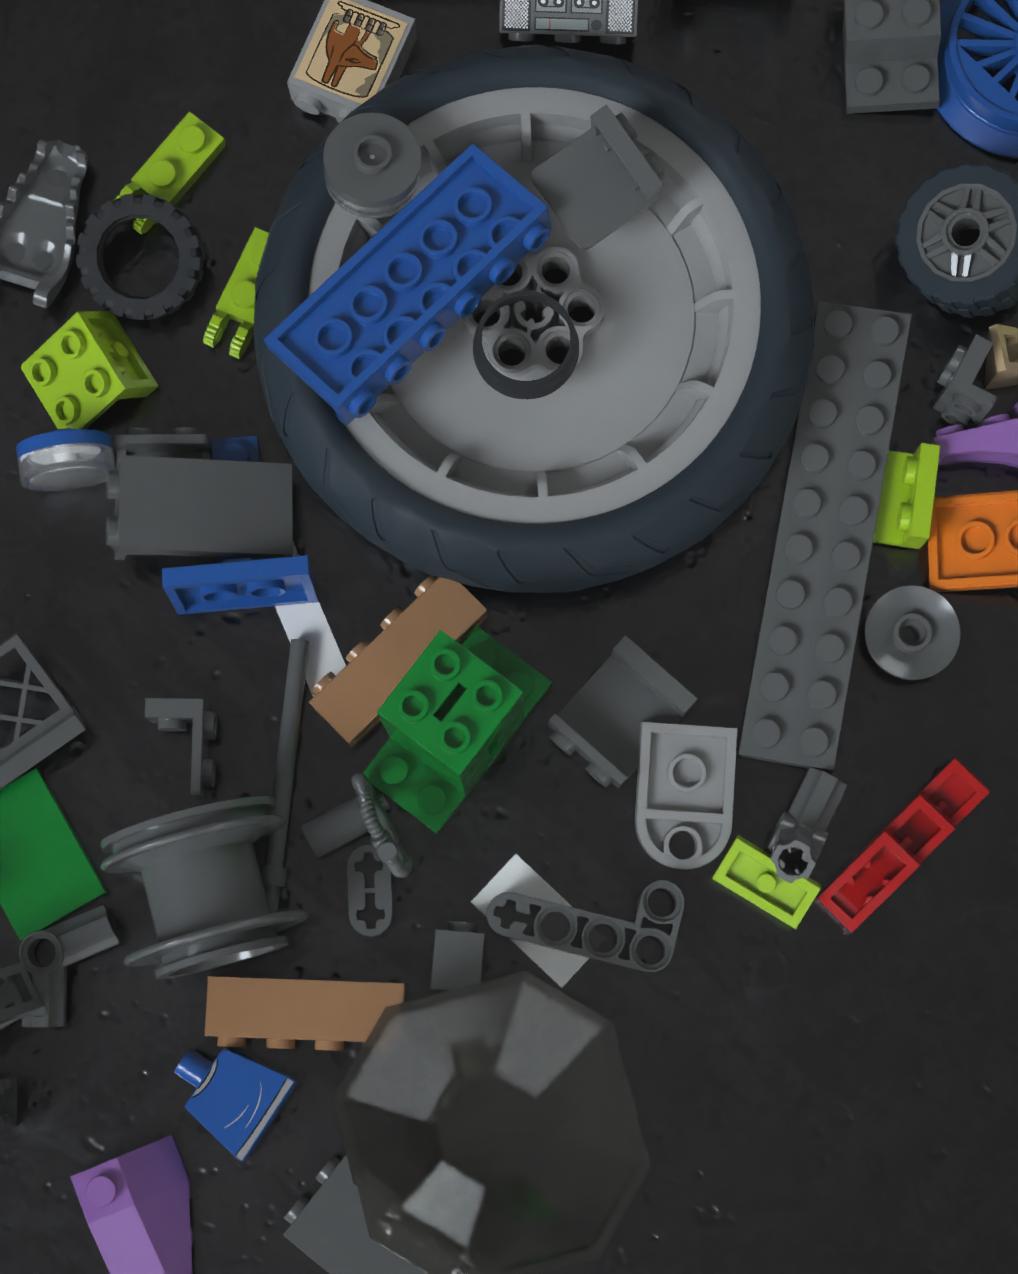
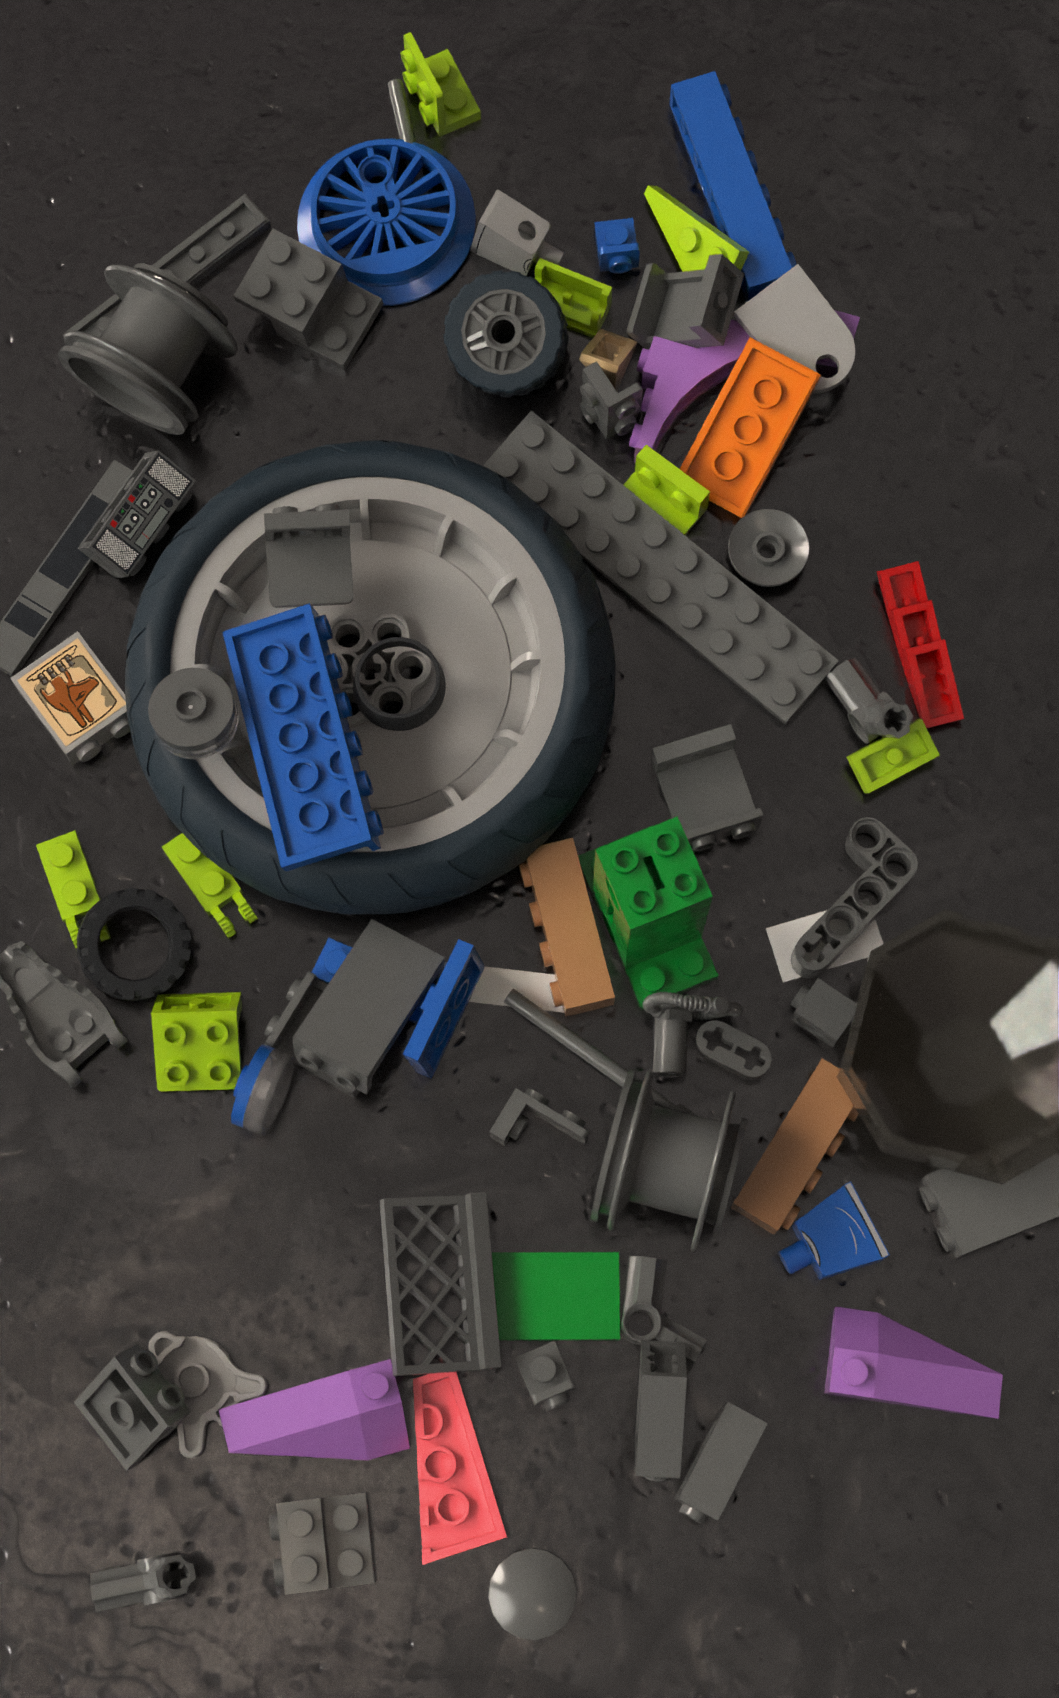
camera: 60 degrees left, 5 degrees down
light grey tile [635,722,737,869] -> none

